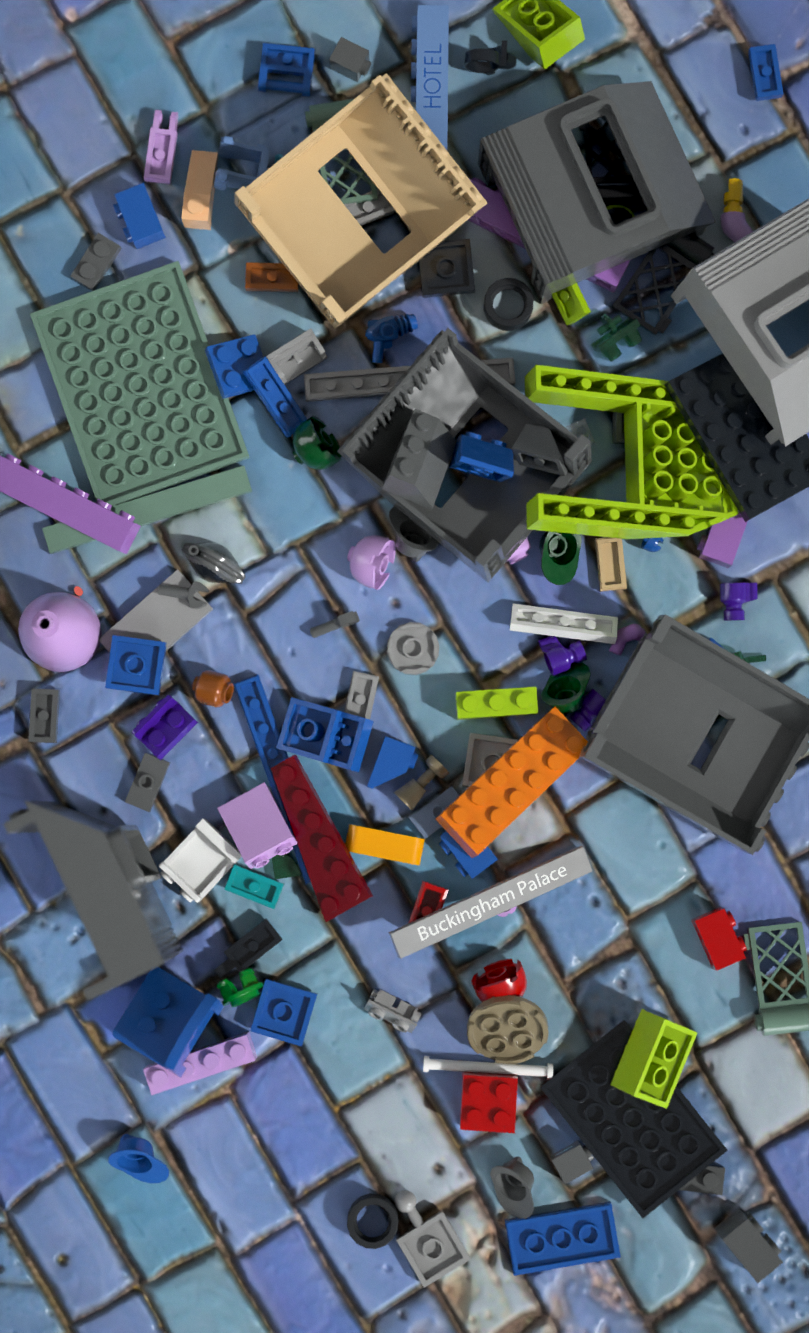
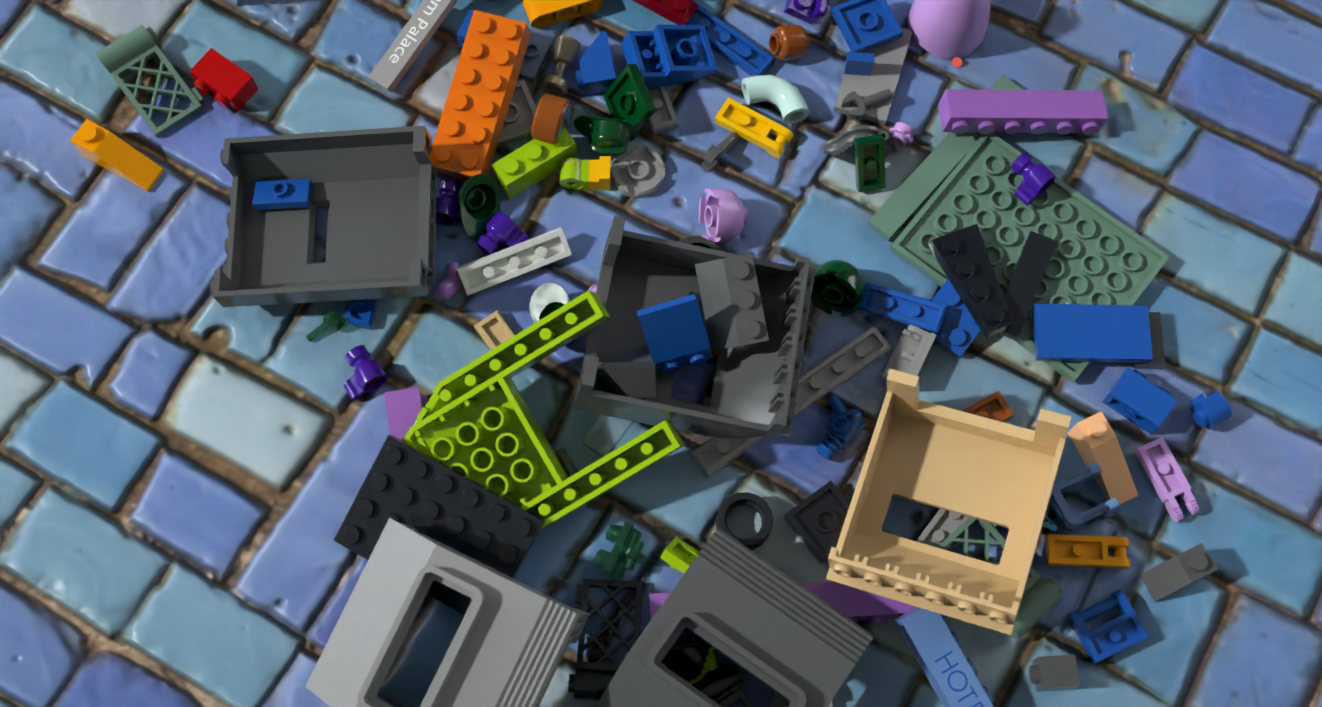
camera: 145 degrees right, 15 degrees down
none -> blue plate [252,179,313,210]
none -> dark orange animal [531,93,574,145]
none -> leg [560,156,611,191]
none -> dark green piece [574,115,638,156]
none -> dark green plate [603,64,657,132]
none -> yellow plate [714,97,794,158]
none -> light aqua cylinder [742,75,809,124]
none -> blue tile [844,52,874,76]
none -> dark green plate [854,134,886,193]
none -> lavender plate [889,122,915,146]
none -> black wing [928,224,1013,338]
none -> black tile [998,231,1057,341]
none -> dark purple piece [1010,152,1056,206]
none -> blue tile [1032,304,1153,363]
none -> light orange plate [1045,534,1131,570]
none -> dark grey slope [1140,543,1218,602]
none -> blue plate [1190,390,1232,430]

